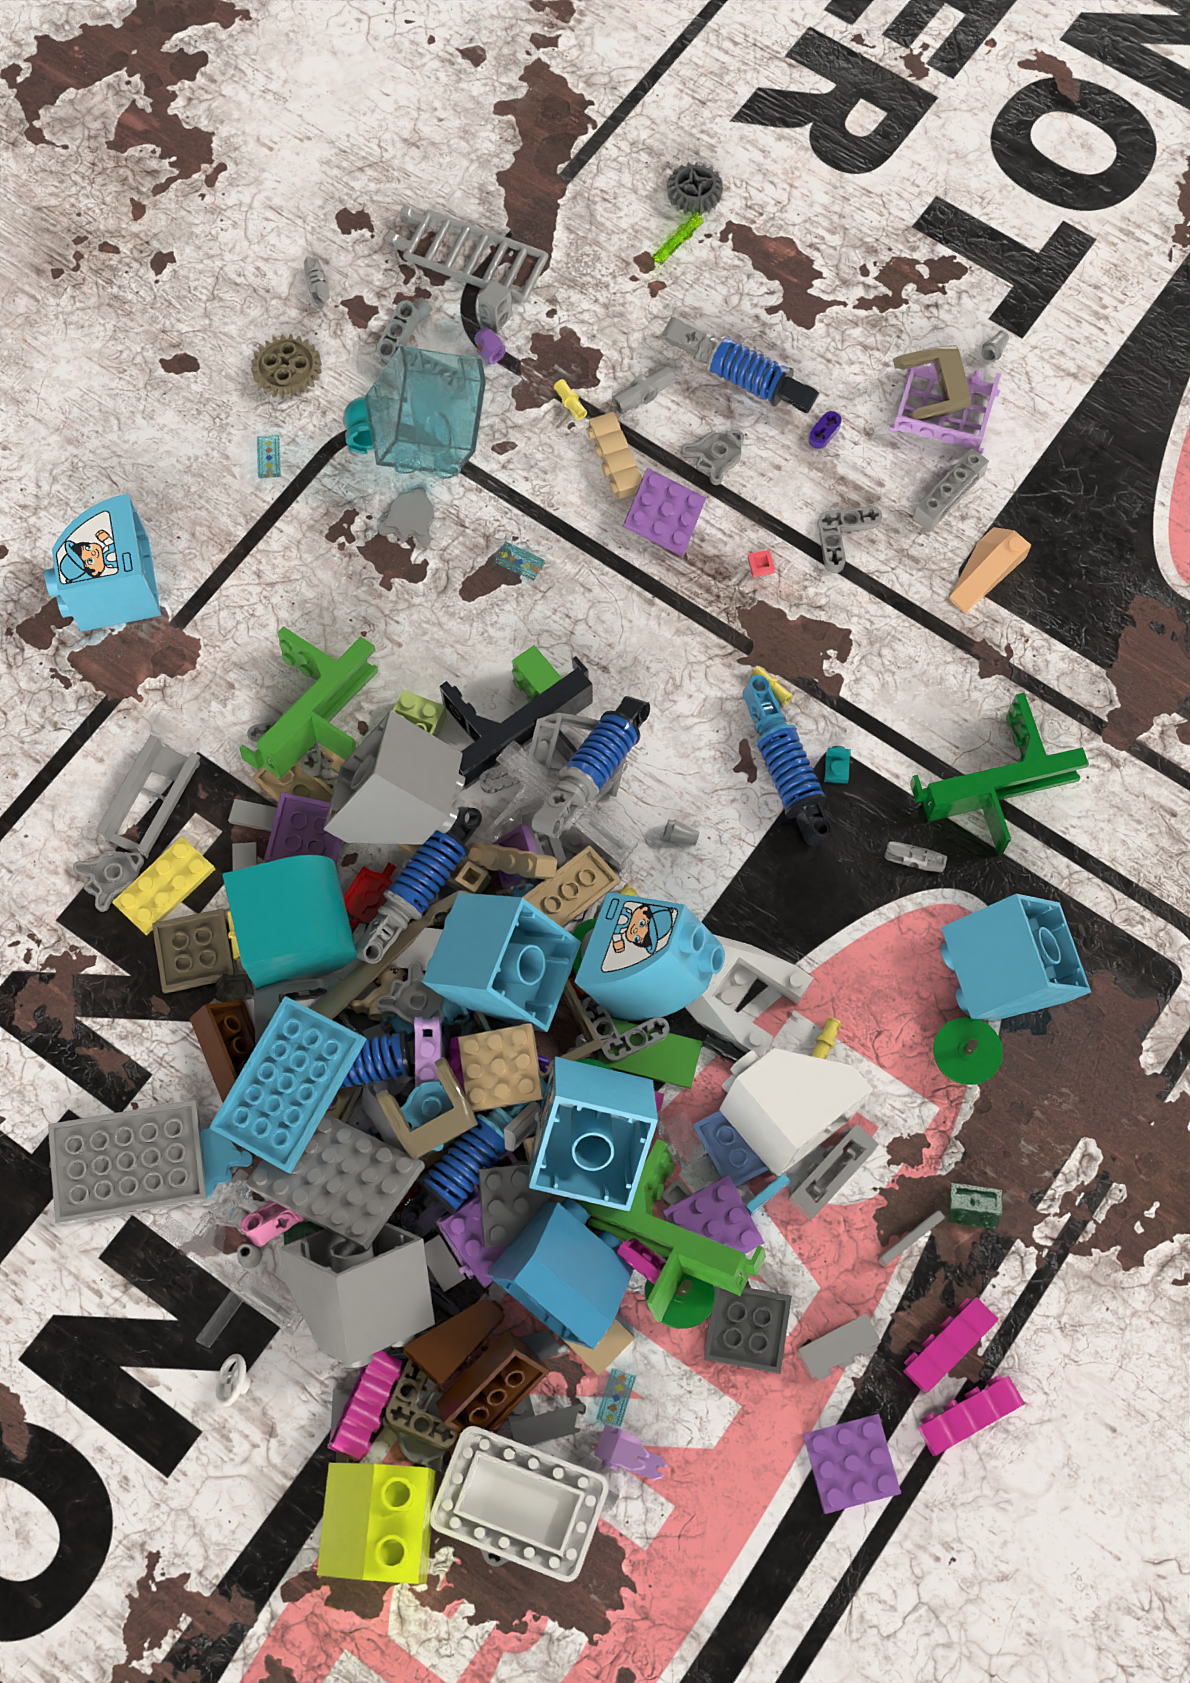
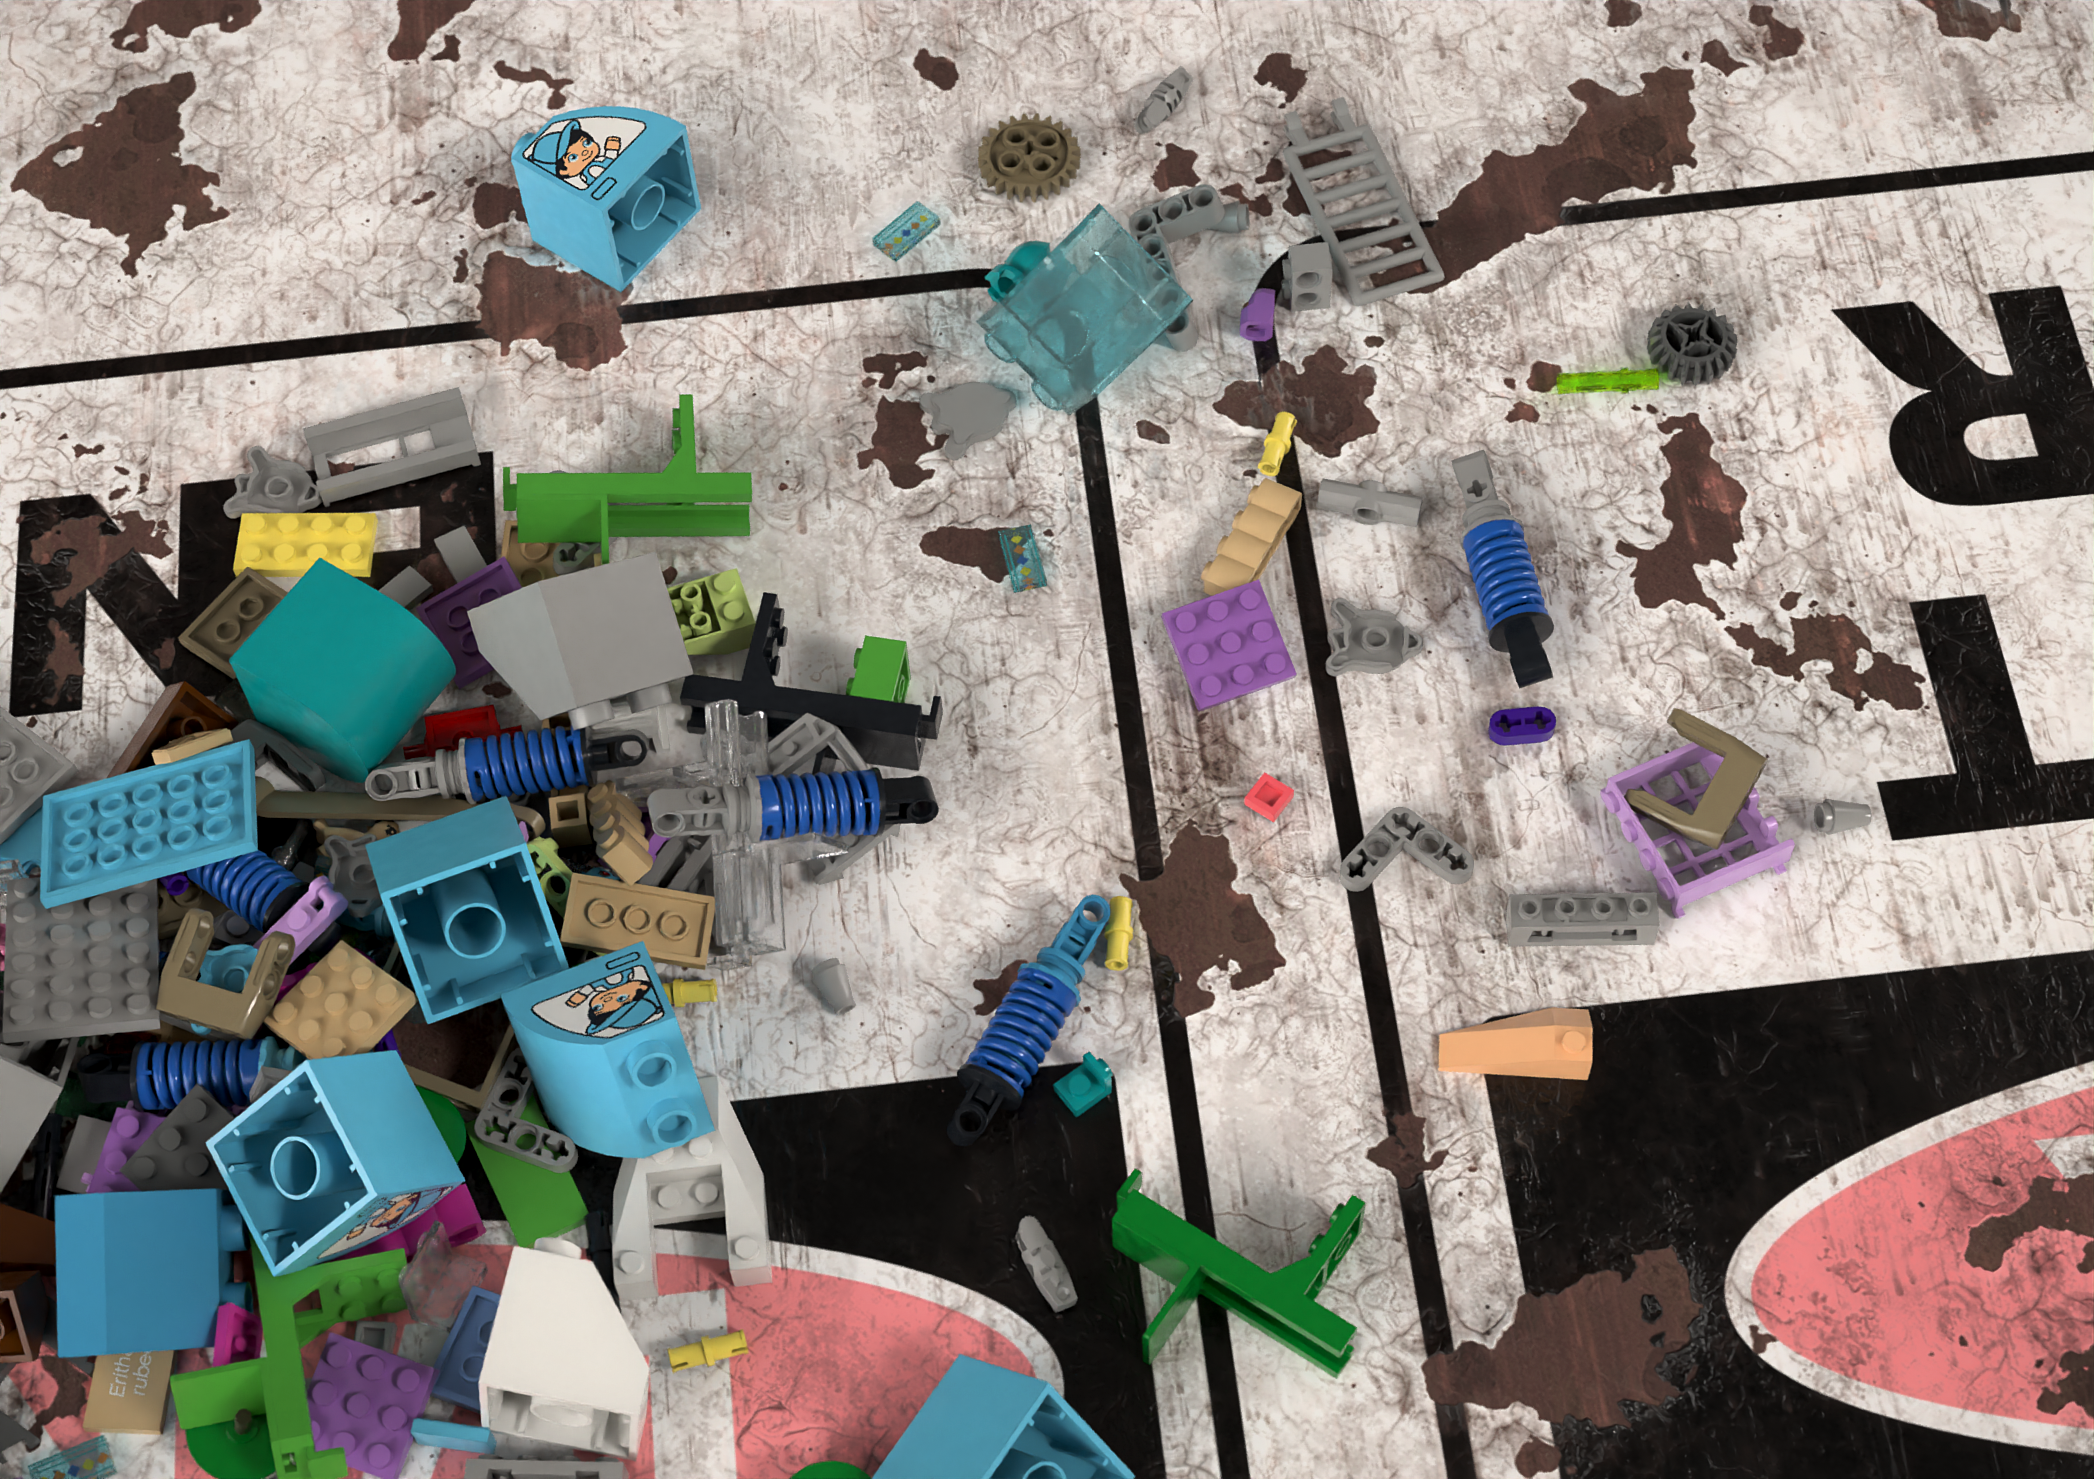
camera: 50 degrees right, 10 degrees down
none -> tan tile [151,728,233,765]

